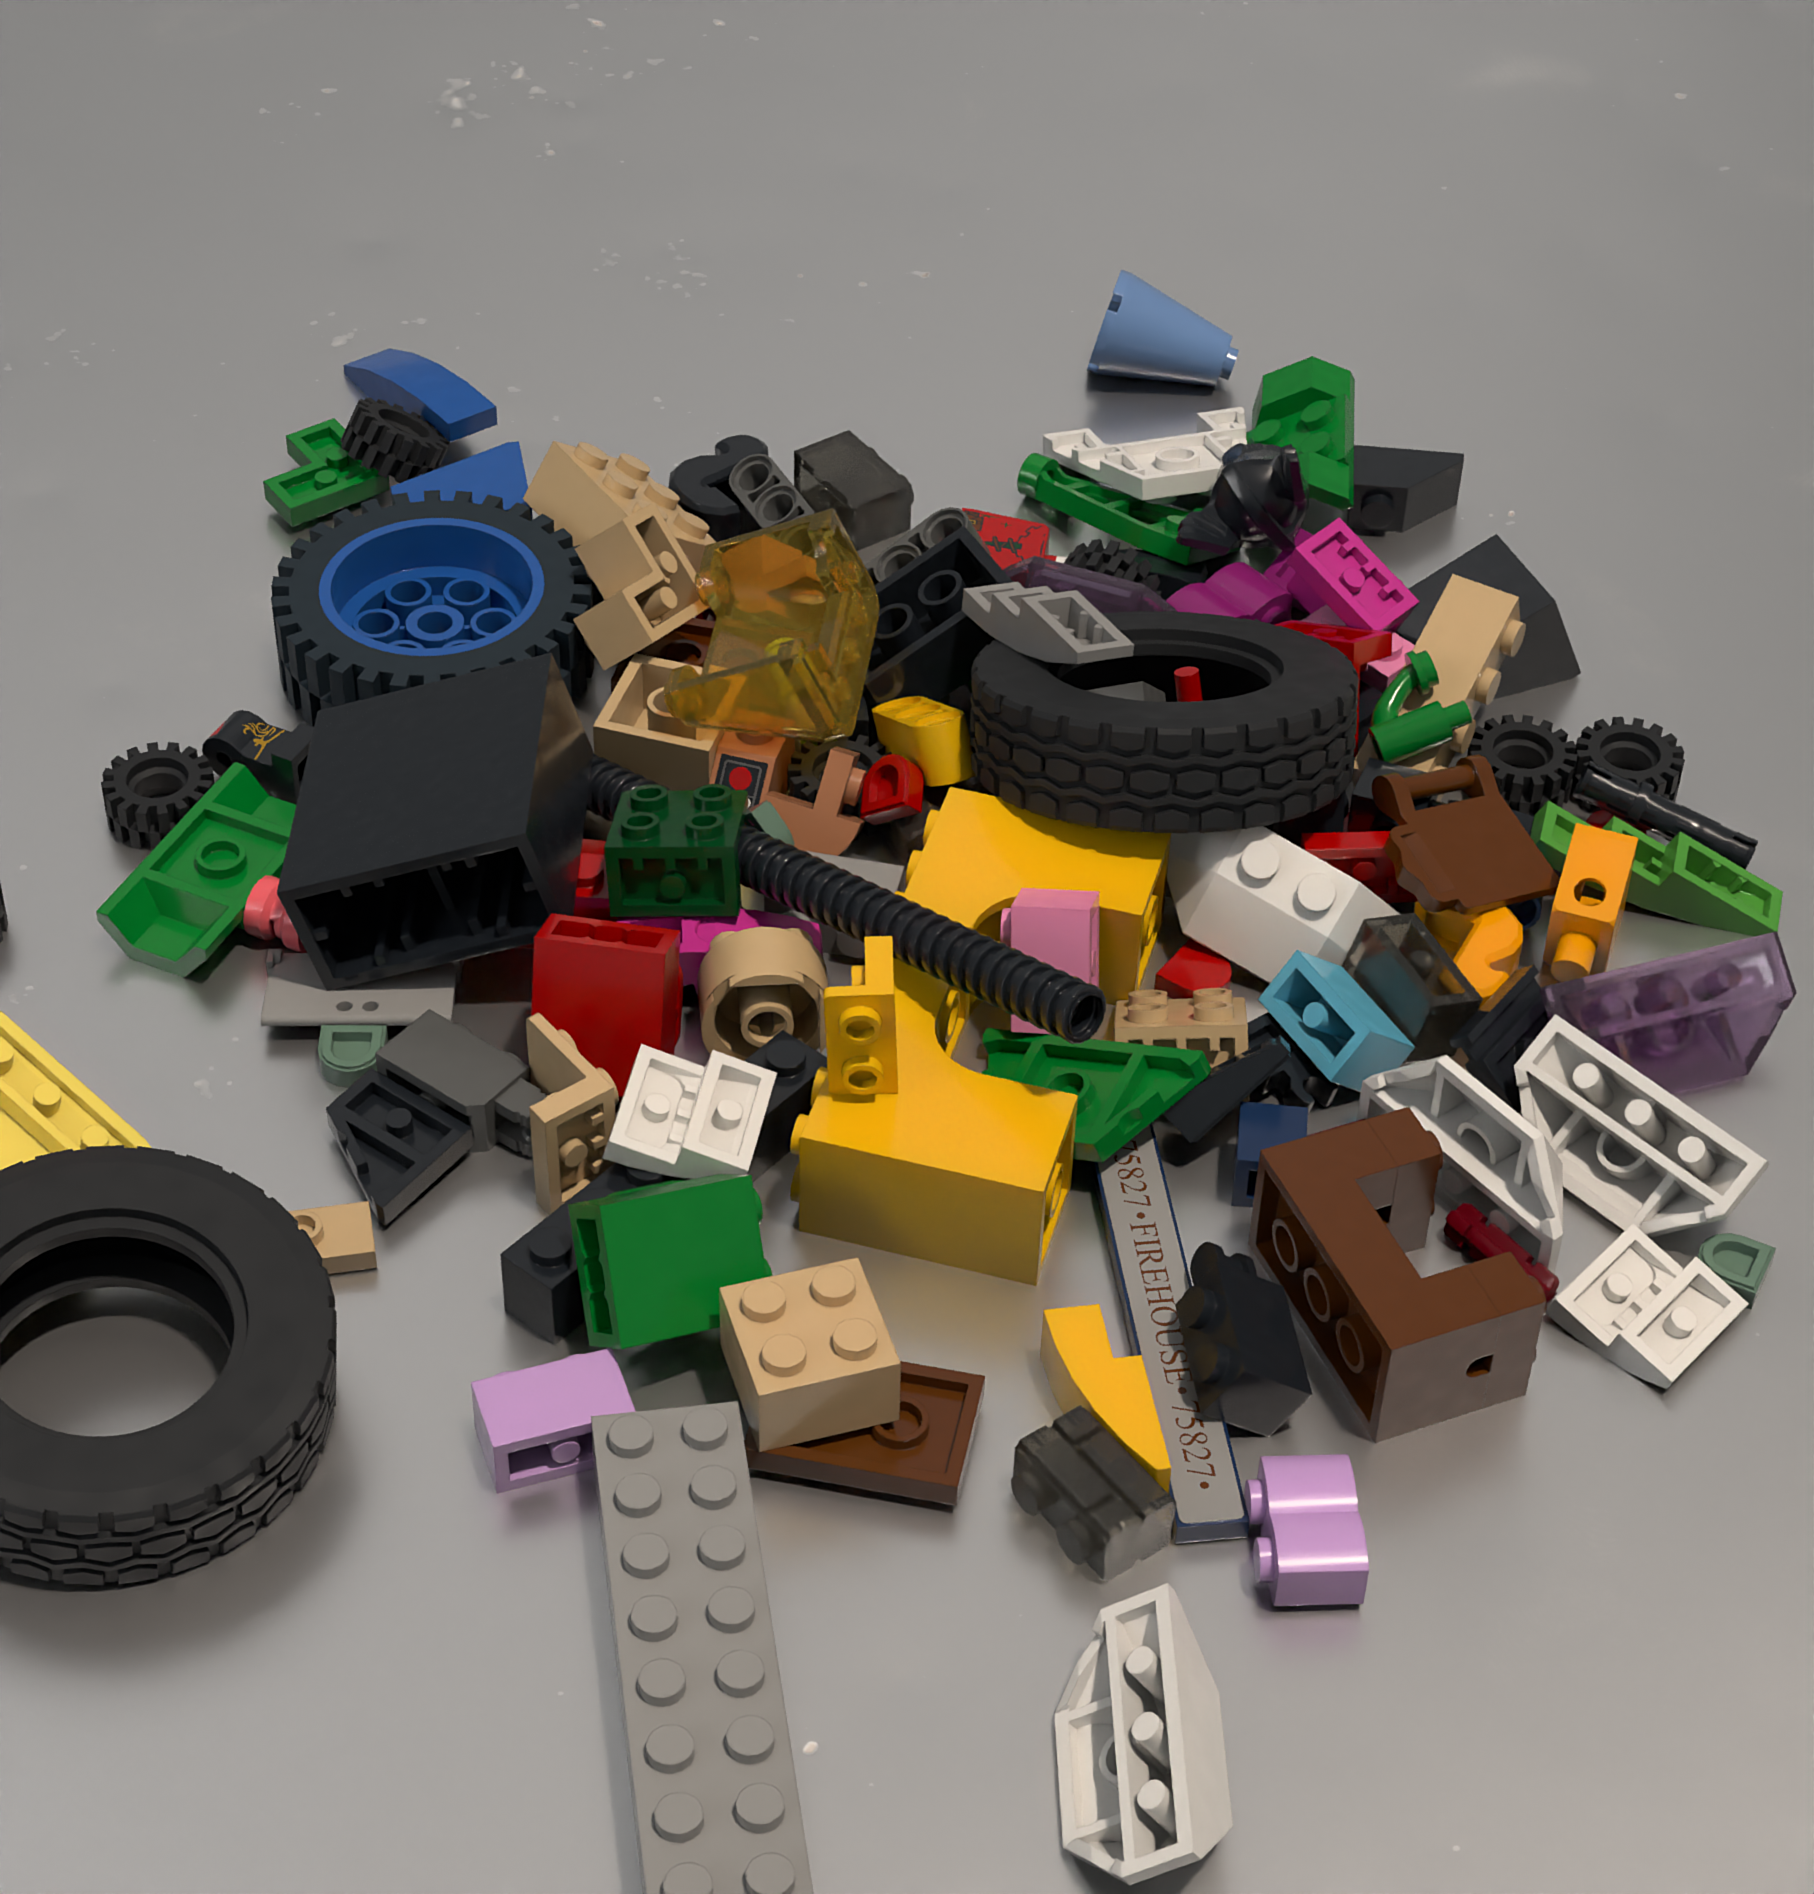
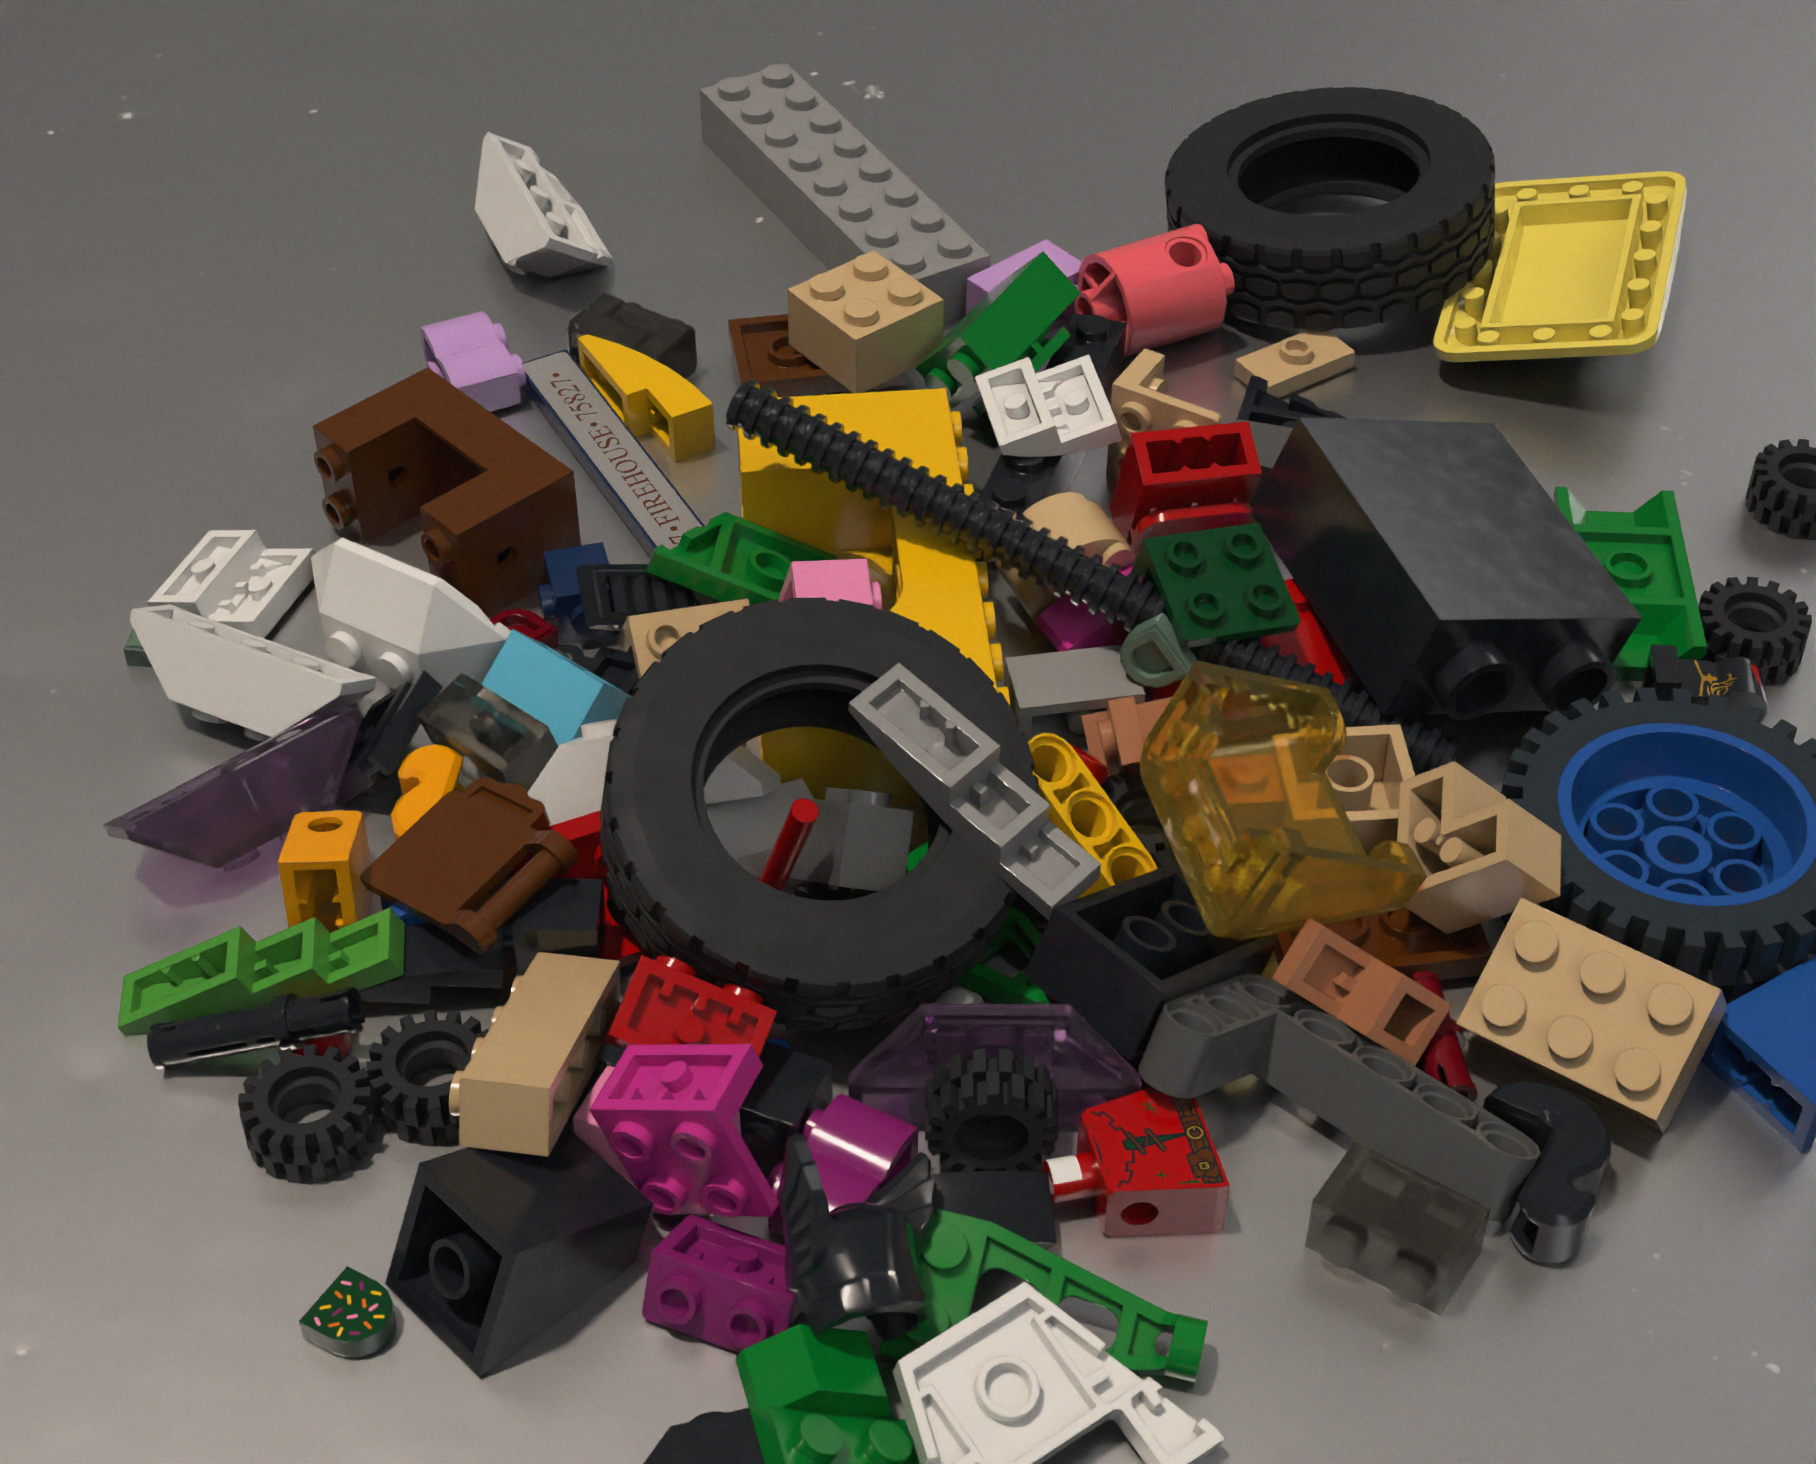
camera: 160 degrees right, 0 degrees up
yellow bracket [823,936,898,1095] -> none
black brick [1175,1242,1313,1437] -> none
green plant [1368,650,1472,764] -> none
none -> dark green tile [299,1266,396,1357]
none -> coral cylinder [1075,223,1235,357]

